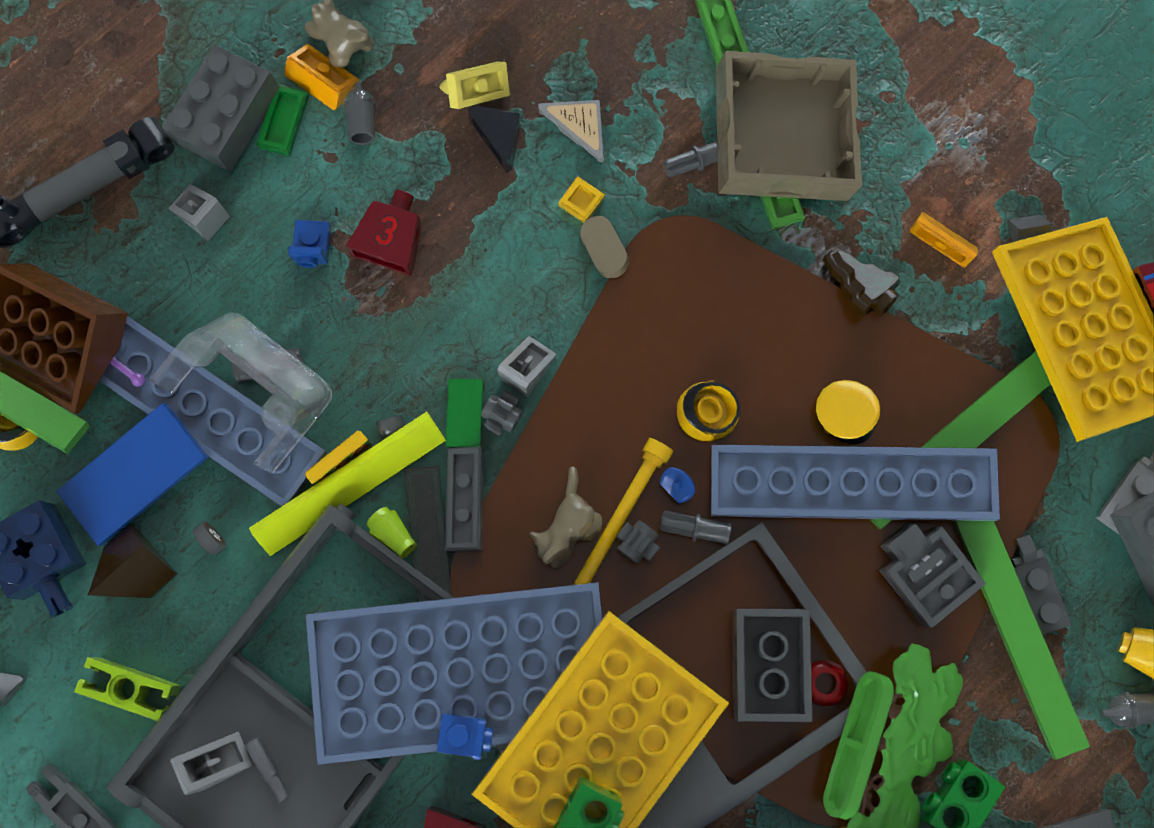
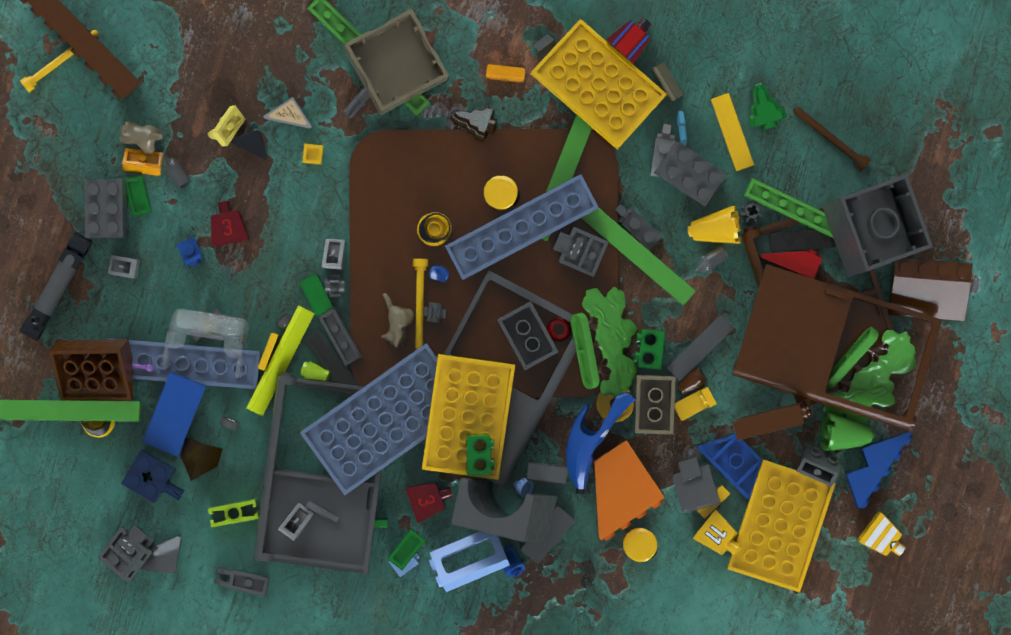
camera: 30 degrees left, 10 degrees up
blue bracket [437,713,493,760] -> none
dark tan tile [580,216,629,278] -> none
dark grey axle [659,511,731,545] -> none

